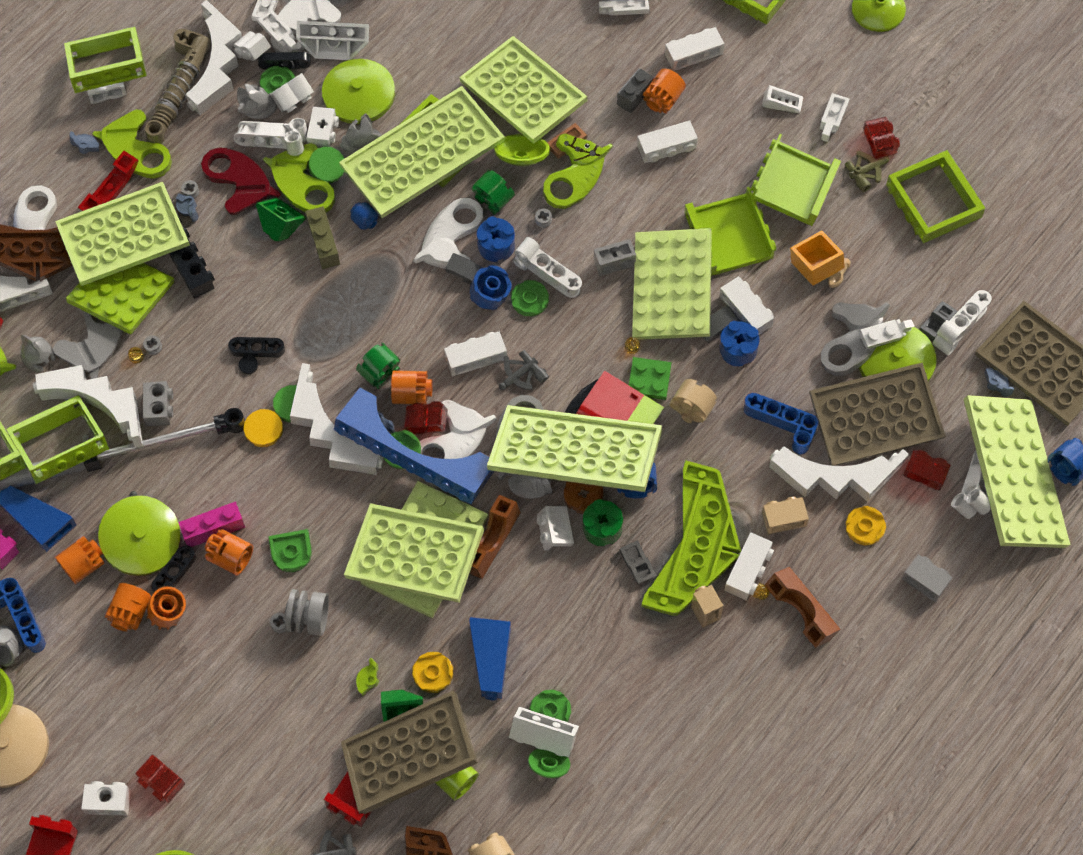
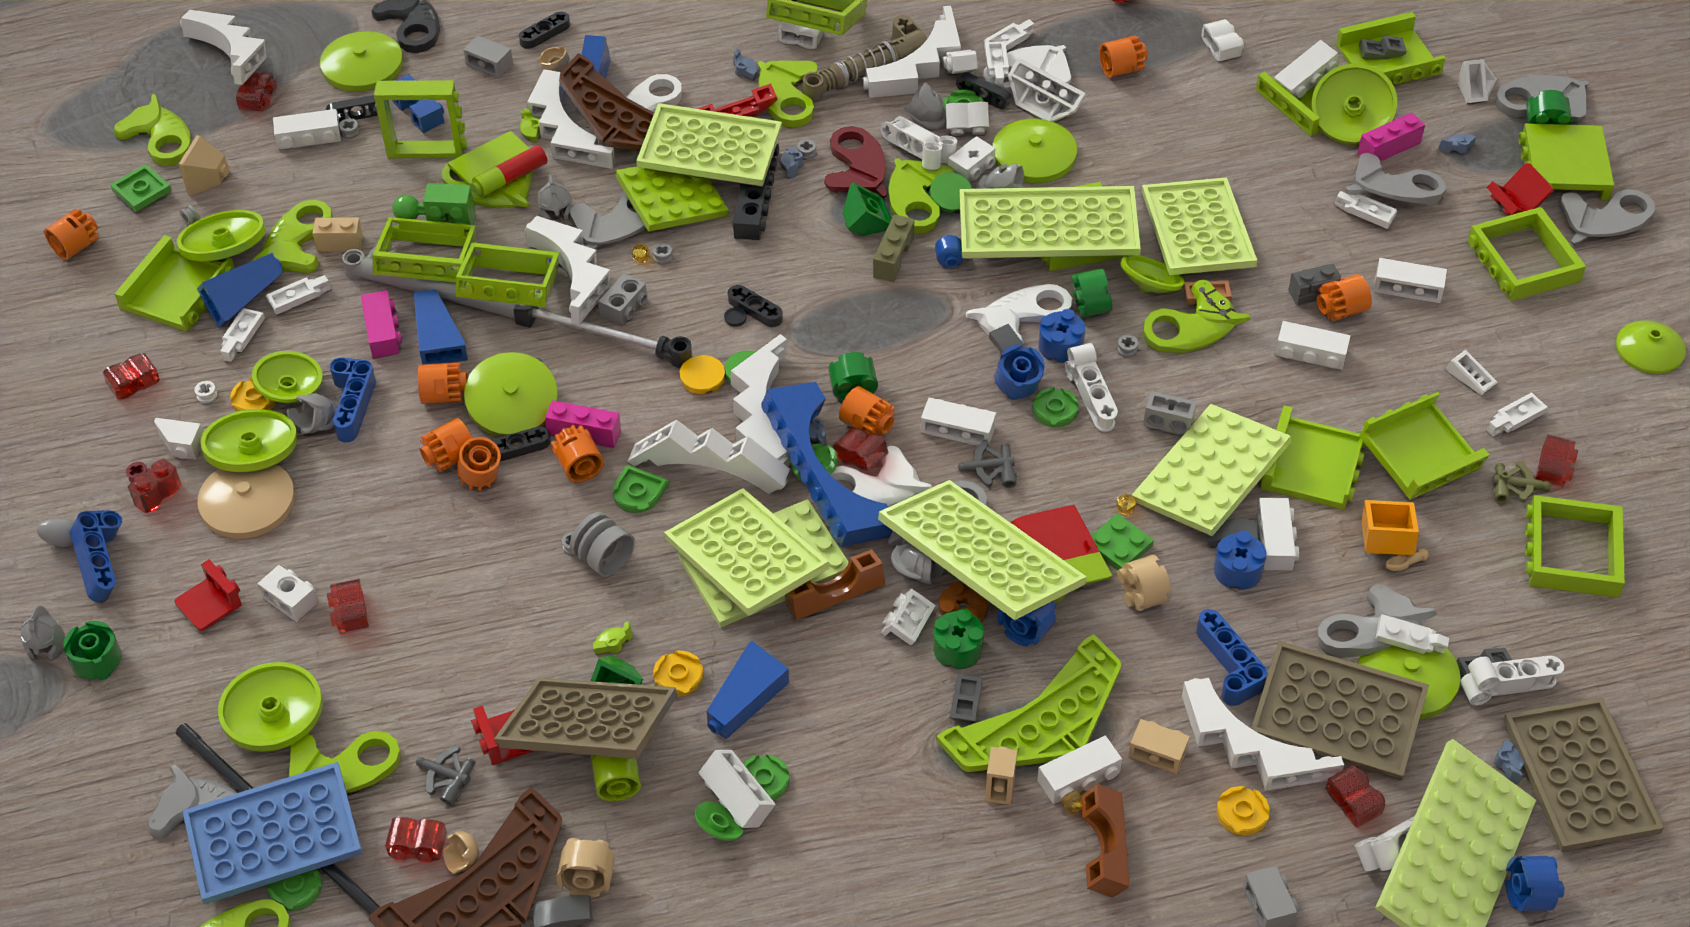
camera: 35 degrees right, 15 degrees down
none -> white arch [628,419,790,494]

